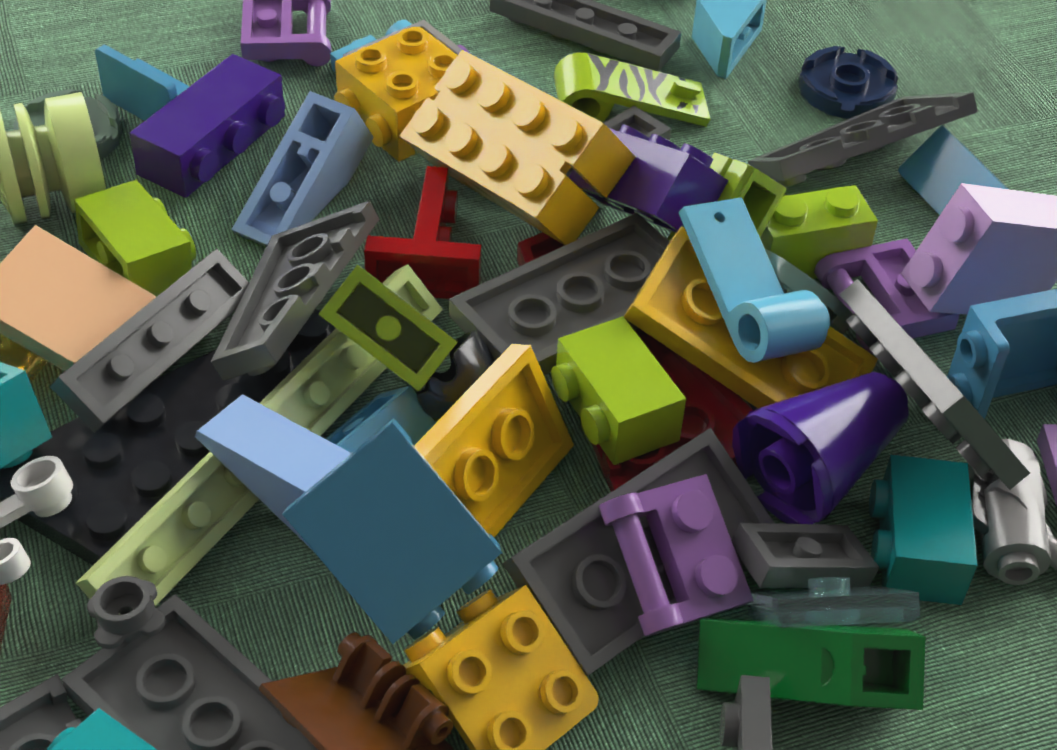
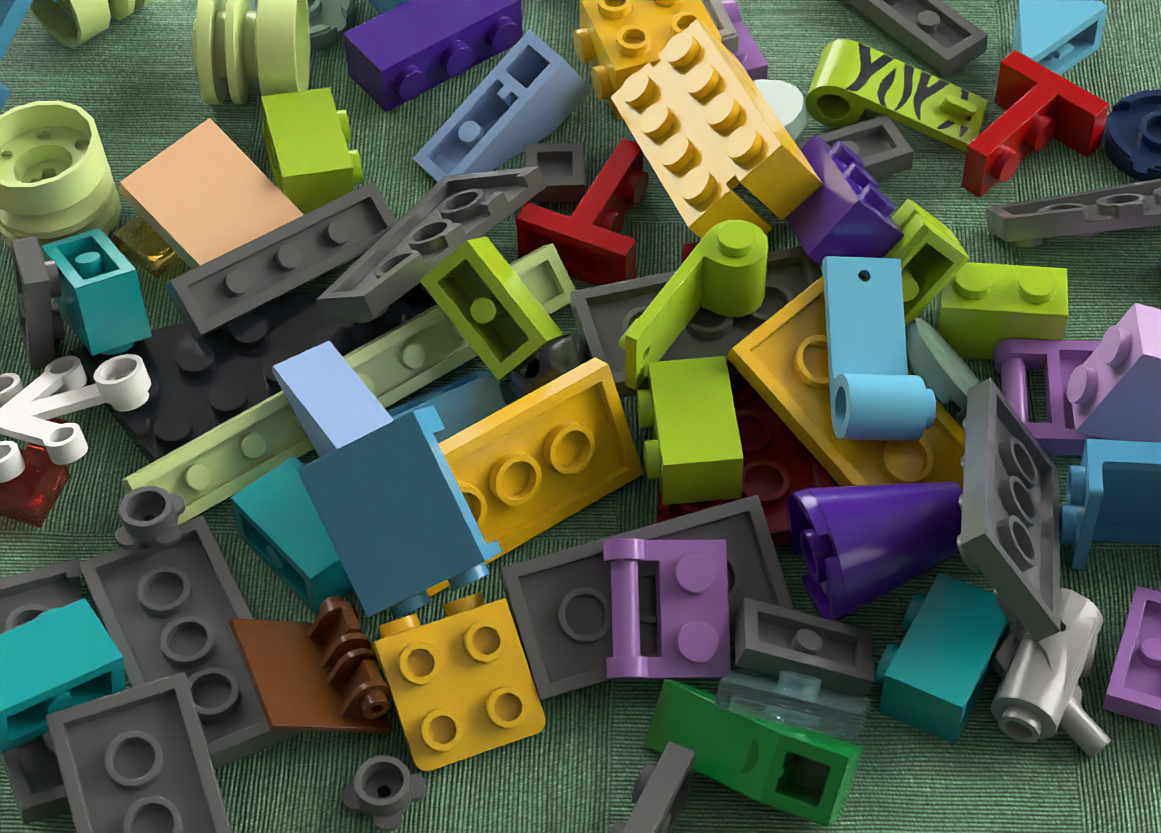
camera: 25 degrees right, 5 degrees up
none -> teal brick [231,456,355,616]
none -> dark grey plate [525,142,585,203]
none -> lime door [618,220,768,390]
none -> red bracket [961,50,1109,198]

